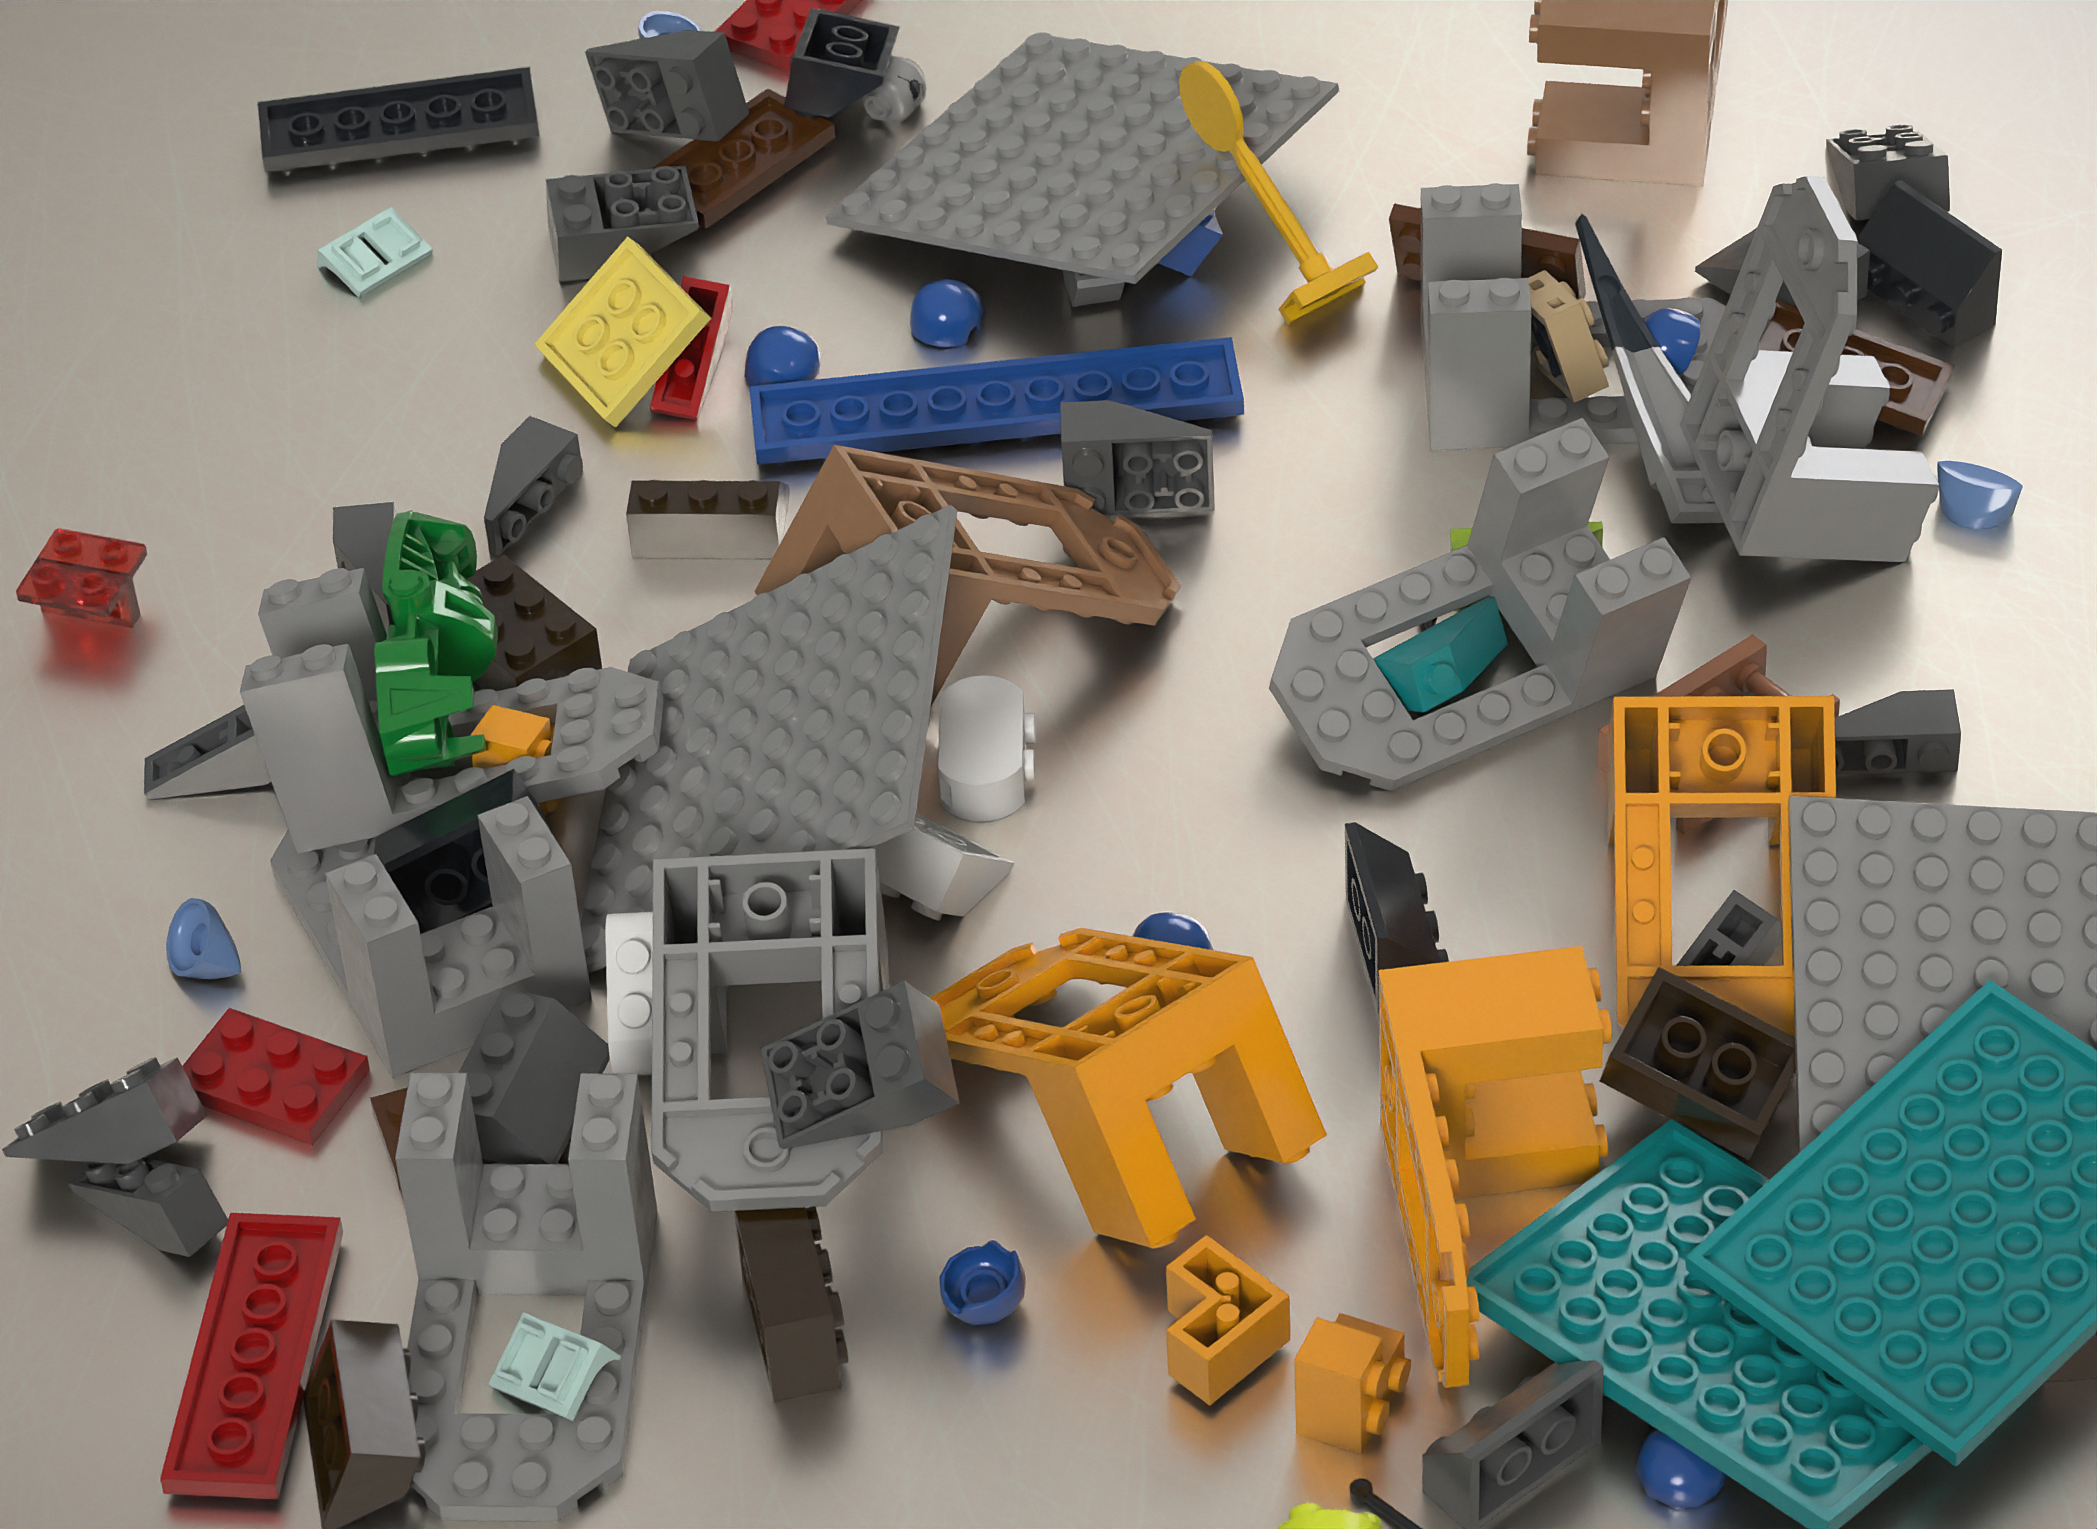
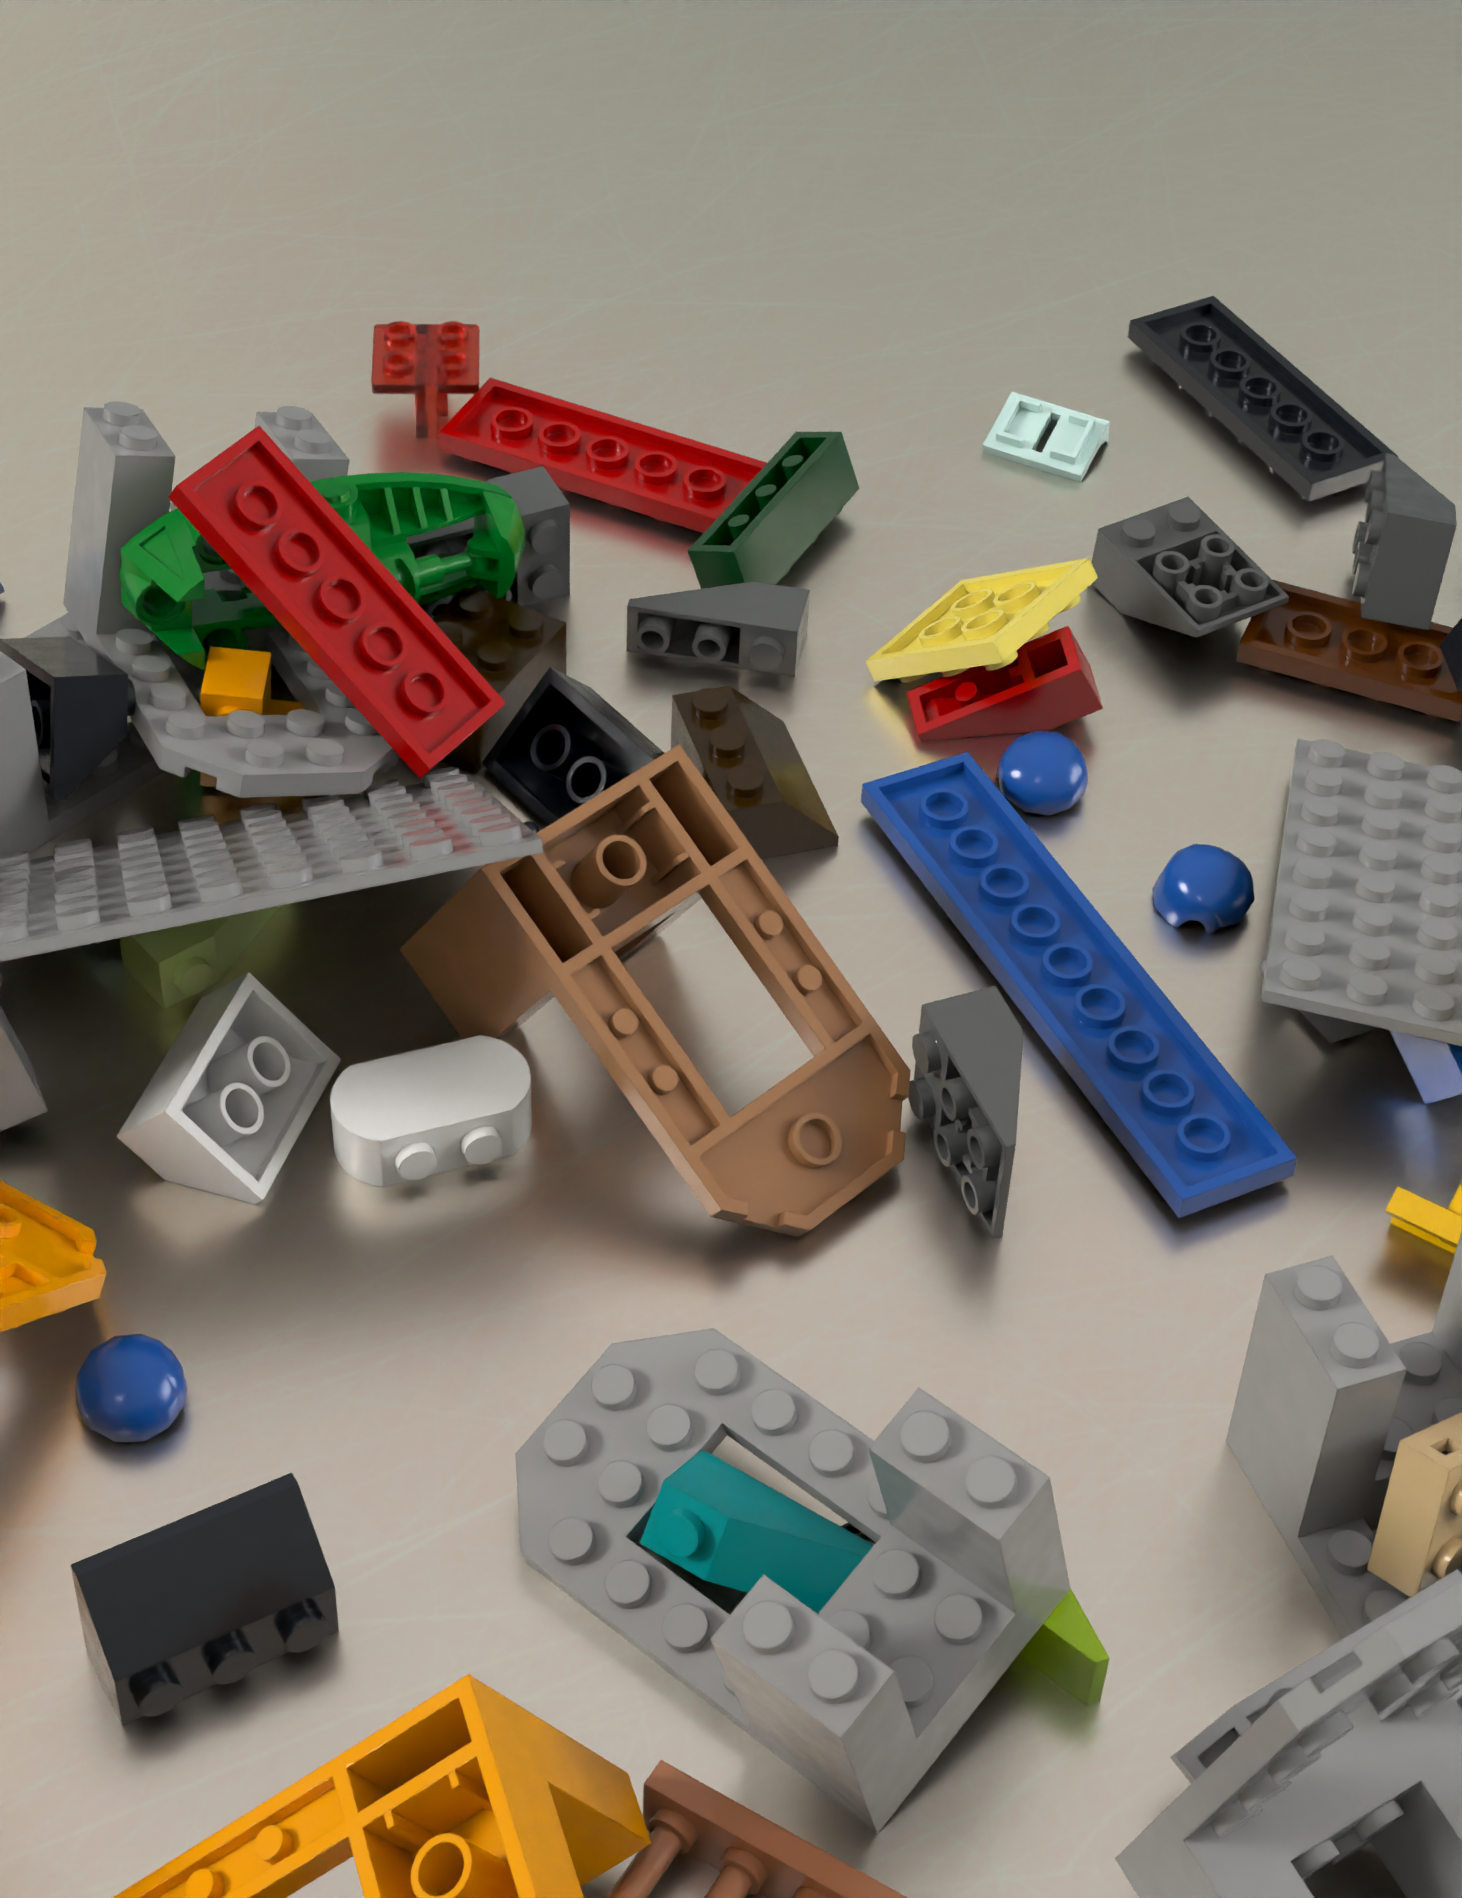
camera: 65 degrees right, 0 degrees up
none -> red plate [168,426,506,779]
none -> red plate [439,378,767,533]
none -> black slope [481,667,664,826]
none -> dark green brick [688,432,859,589]

